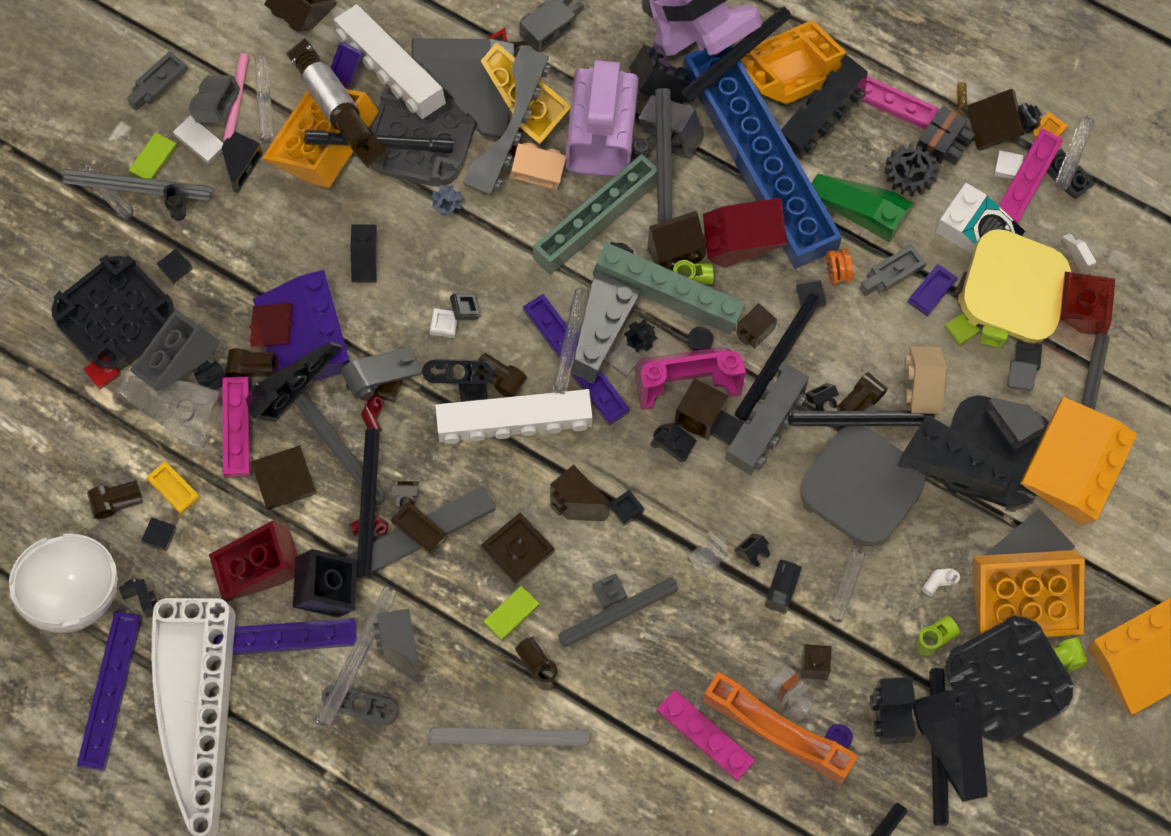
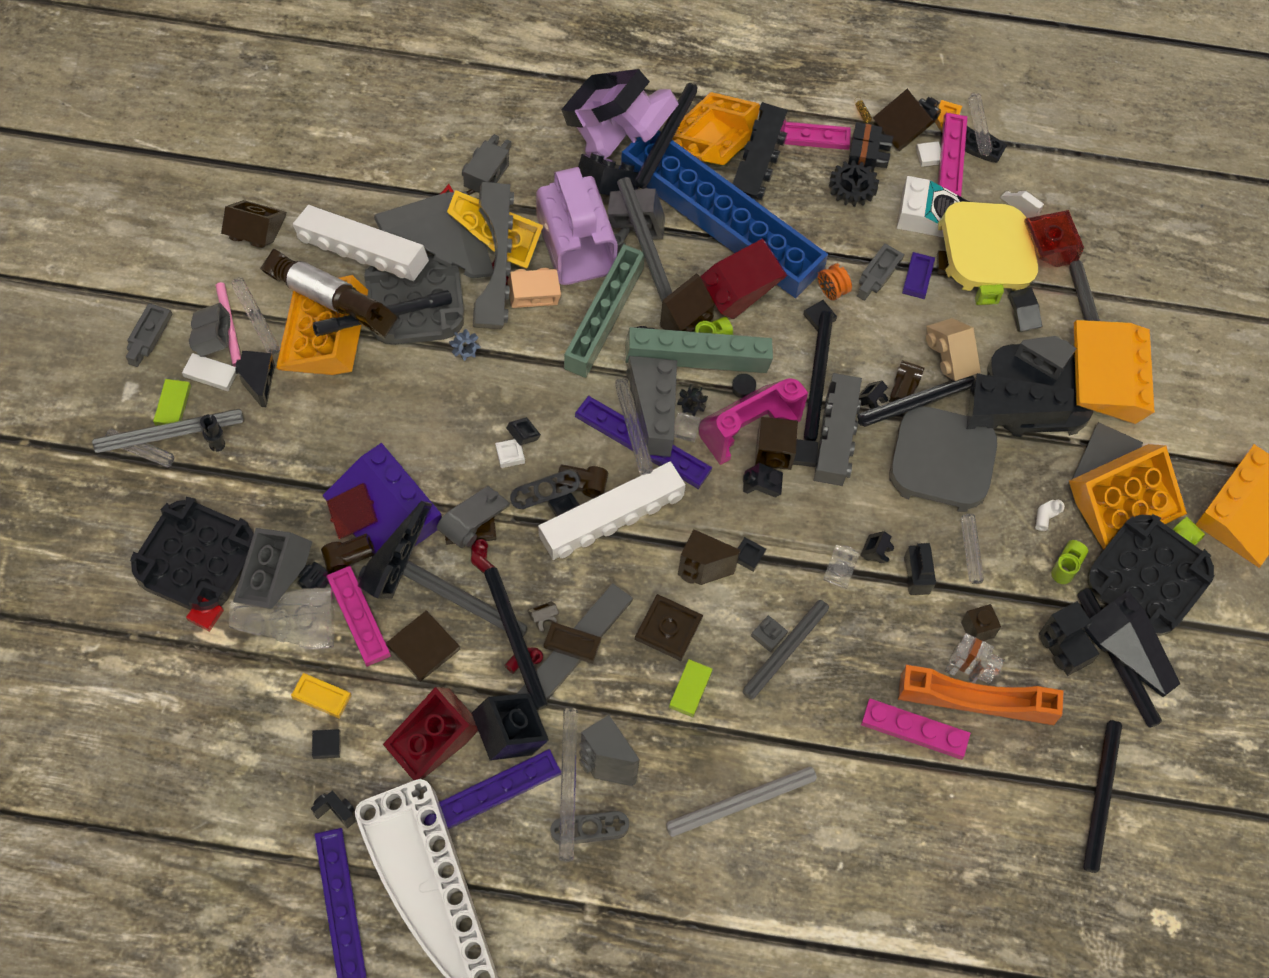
camera: 25 degrees left, 5 degrees down
white piece [9,533,118,633] -> none
dark brown piece [87,480,143,519] -> none
black tile [157,249,193,284] -> none
dark purple tile [330,42,364,90] -> none
black slope [351,224,378,283] -> none
dark brown piece [515,636,559,690] -> none
dark brown brick [736,303,777,349] -> none
green wedge [811,173,915,243] -> none
dark purple tile [825,724,853,749] -> none
lime tile [944,313,980,347] -> none

